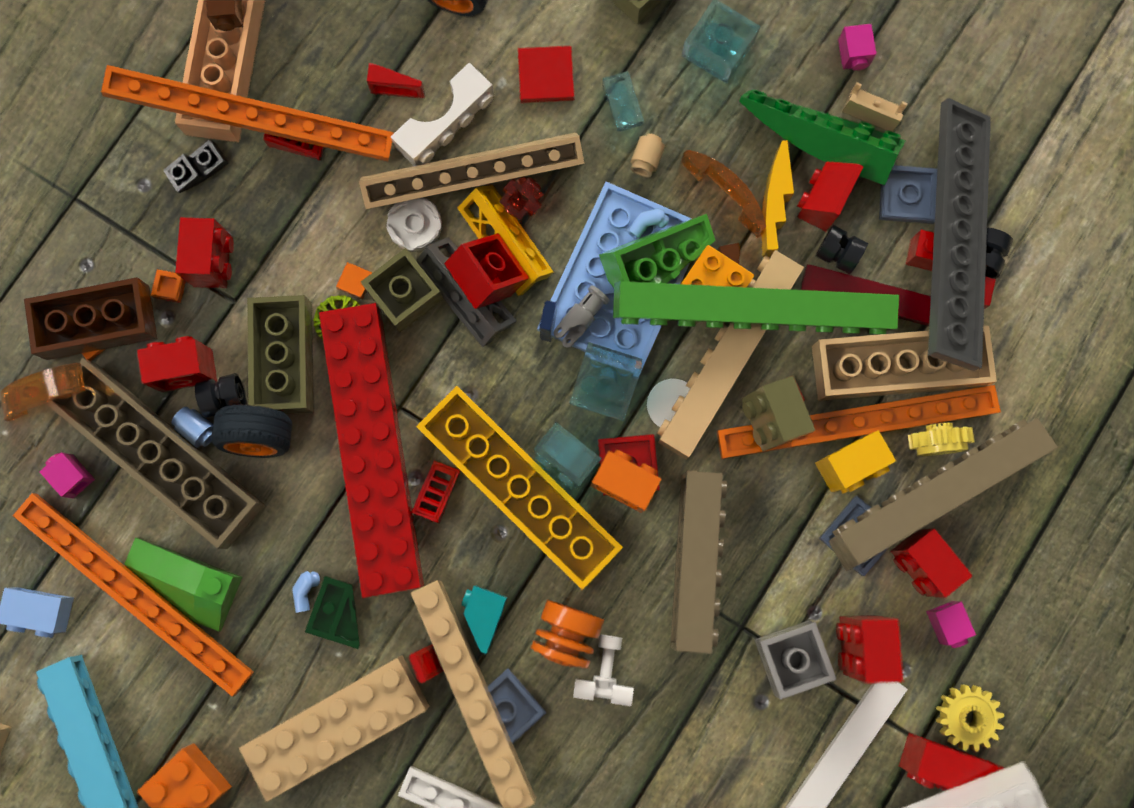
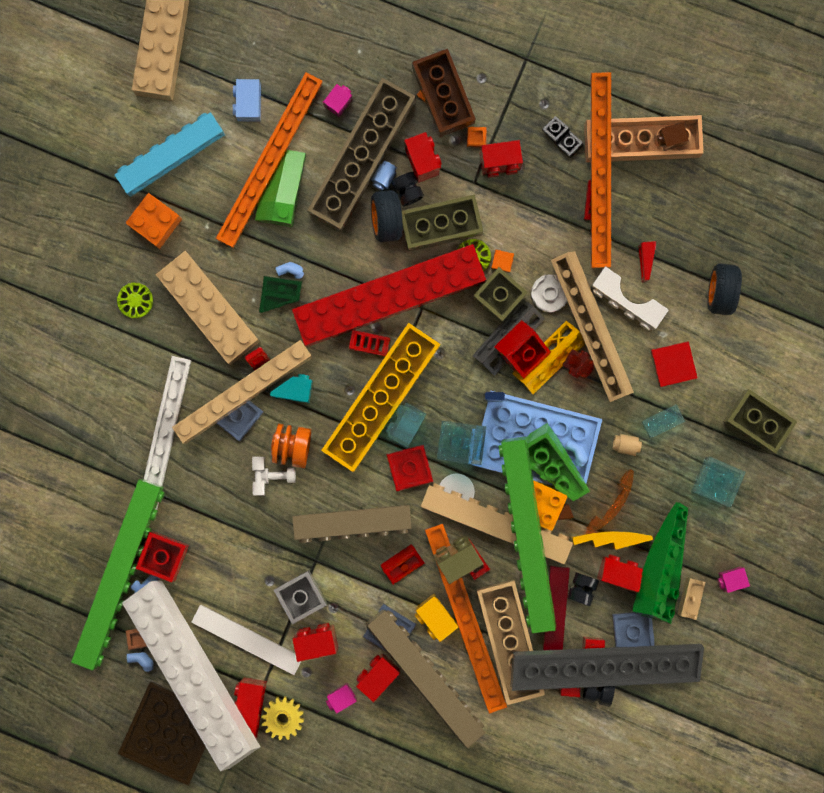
camera: 80 degrees right, 5 degrees up
clear orange slope [0,363,85,421] -> none
light grey piece [554,285,610,348] -> none
orange brick [591,450,661,513] -> none
light yellow gear [908,423,975,456] -> none
none -> red slope [380,544,425,585]

